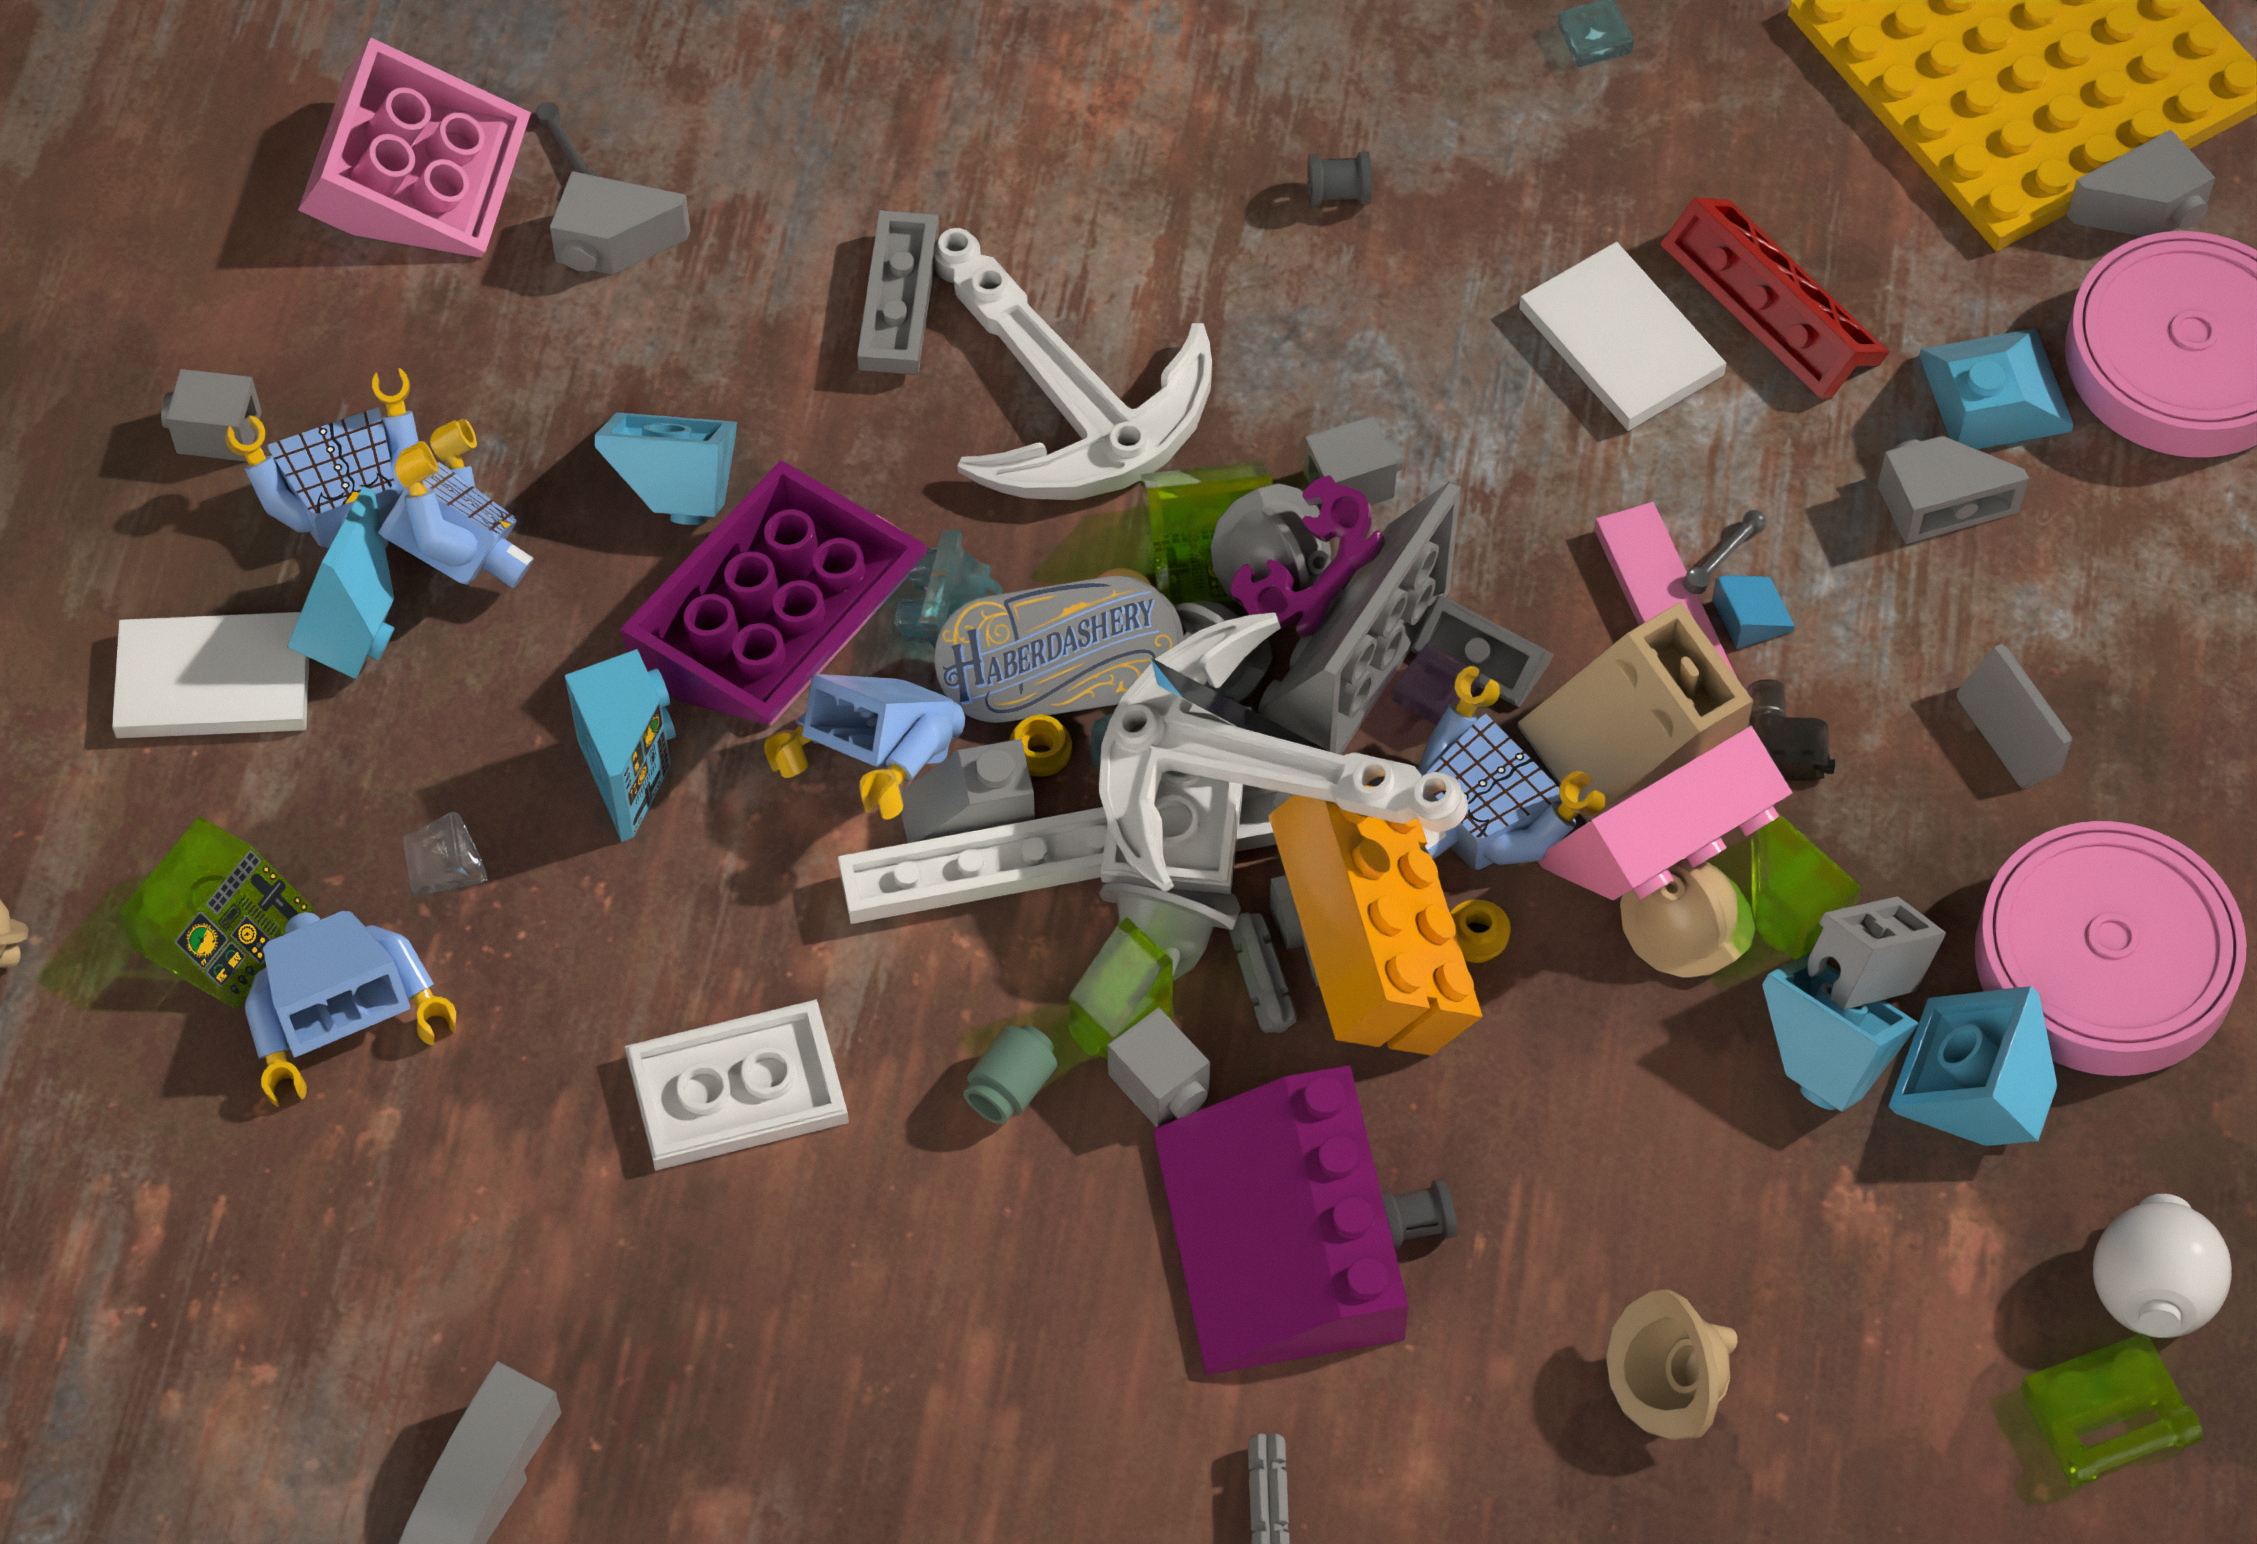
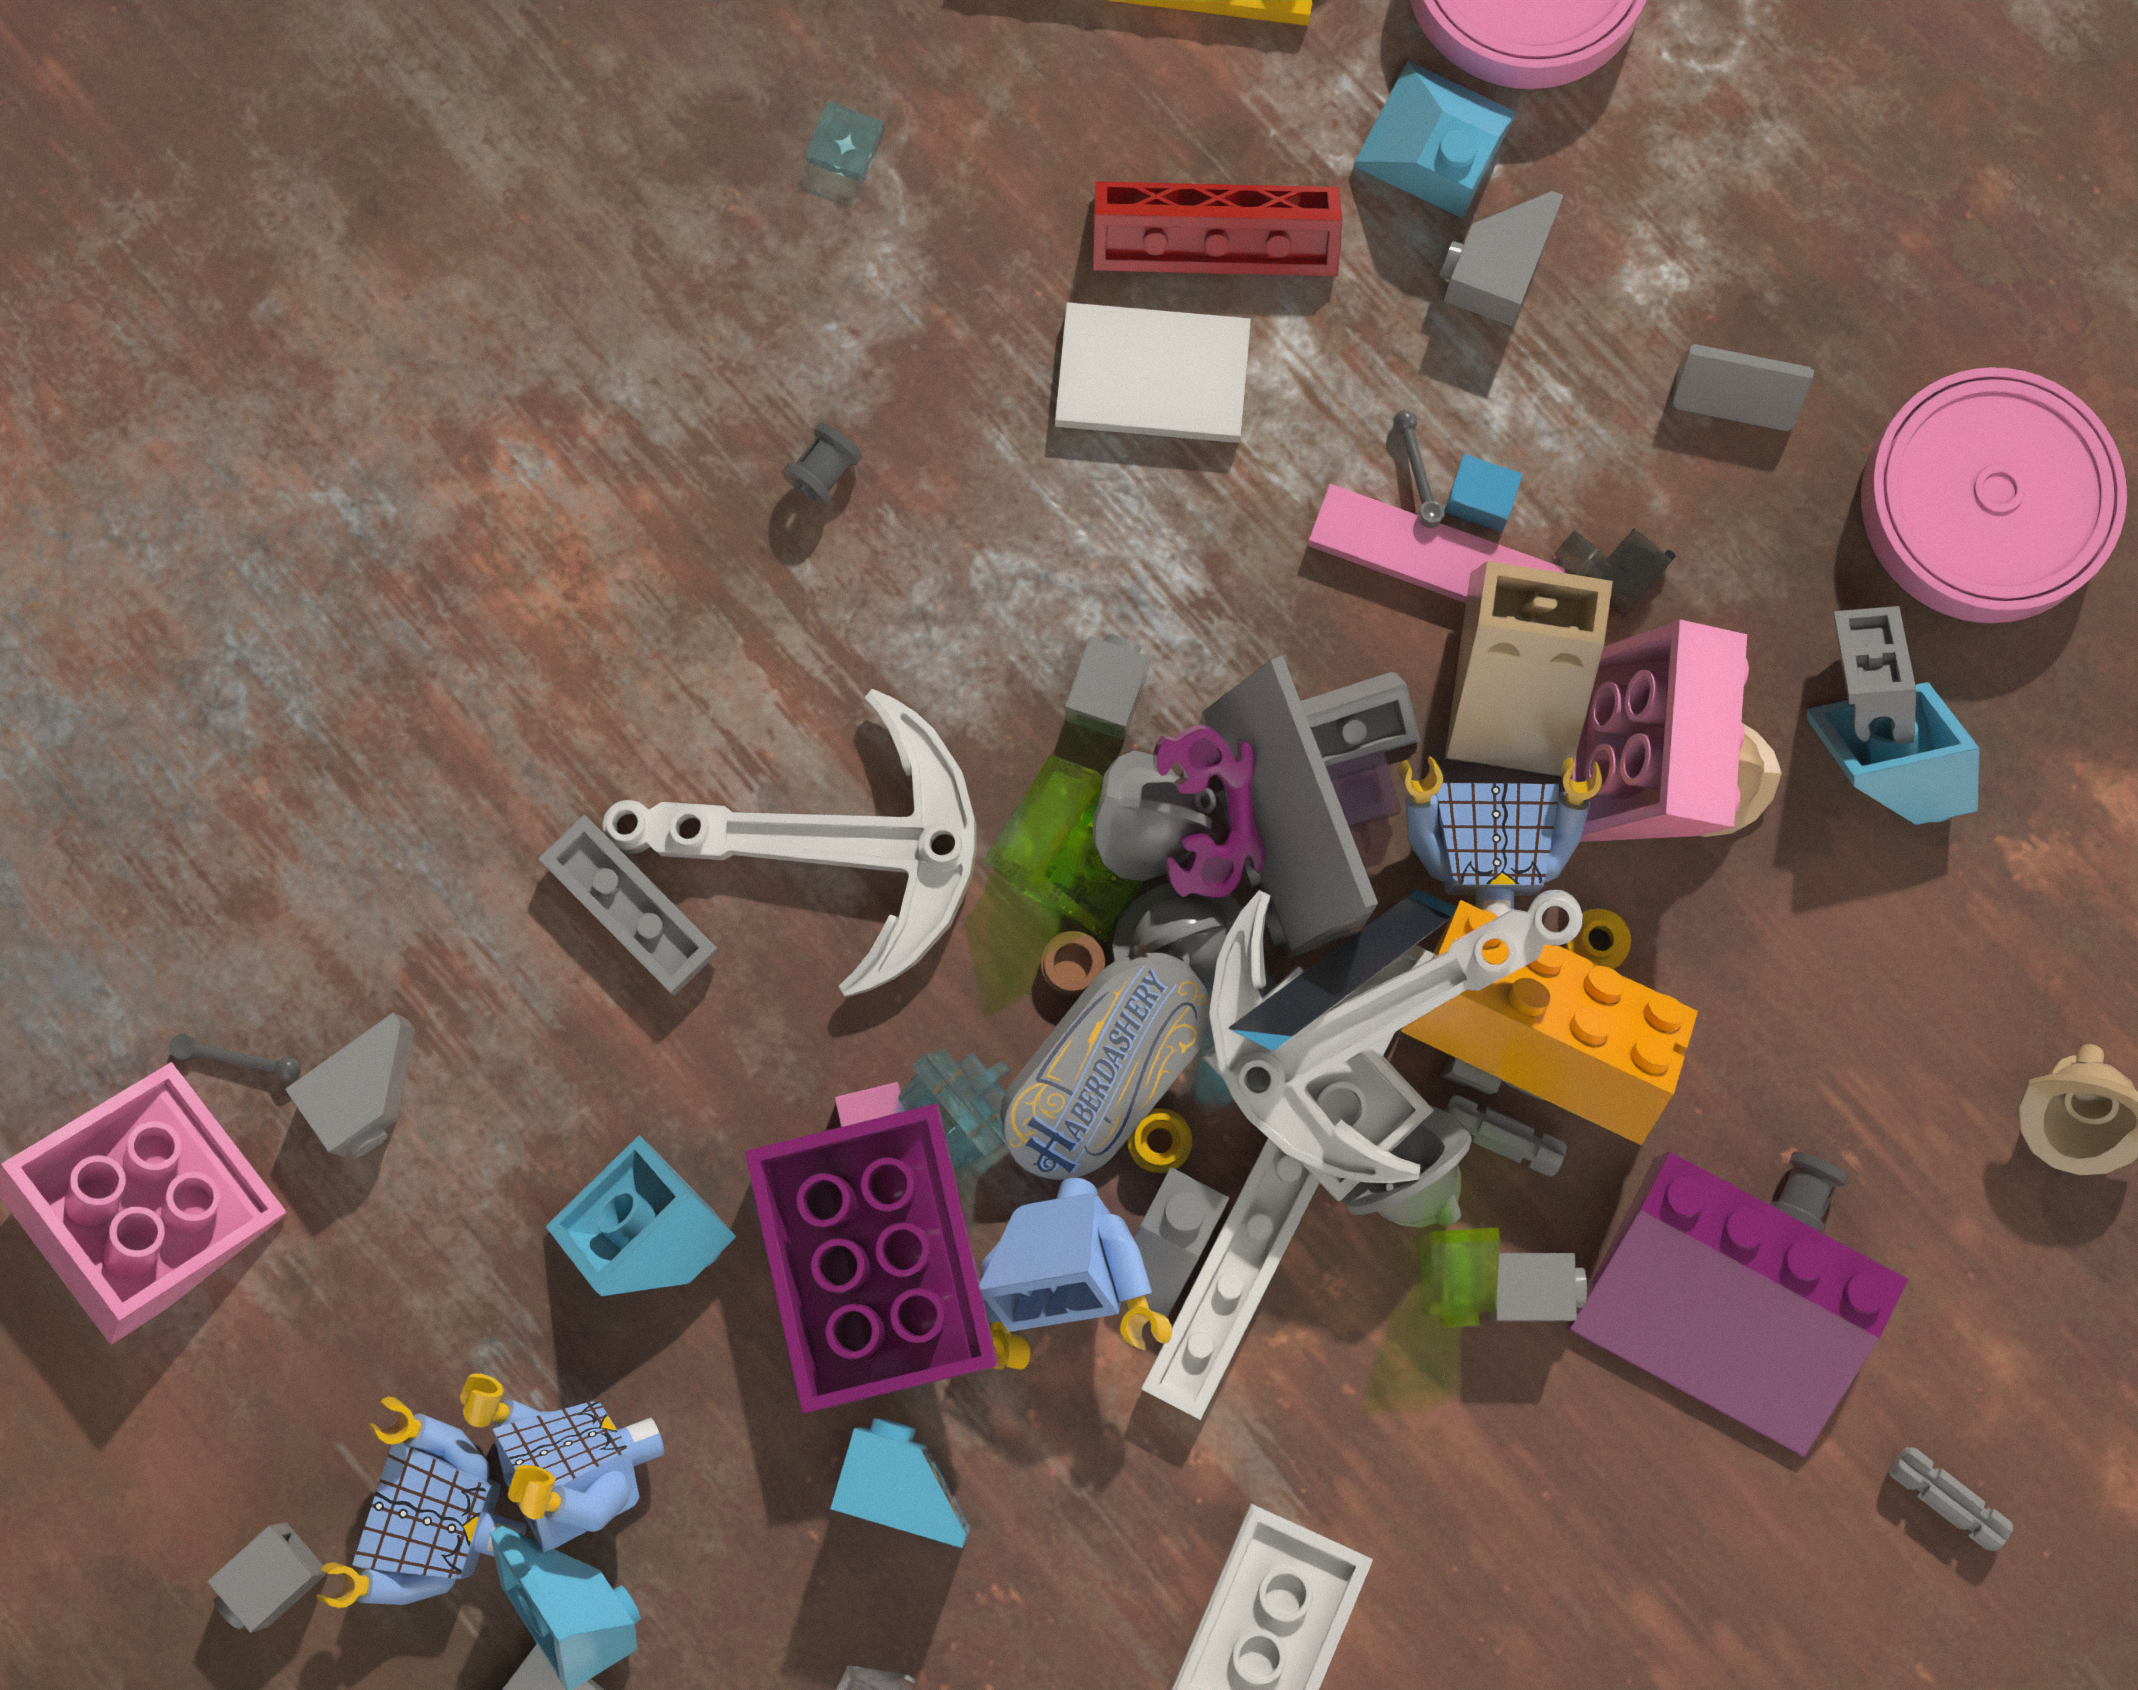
camera: 50 degrees left, 20 degrees up
sand green brick [963,1025,1057,1125] -> none
clear neon green slope [1751,812,1861,960] -> none
medium azure slope [1888,986,2057,1146] -> none

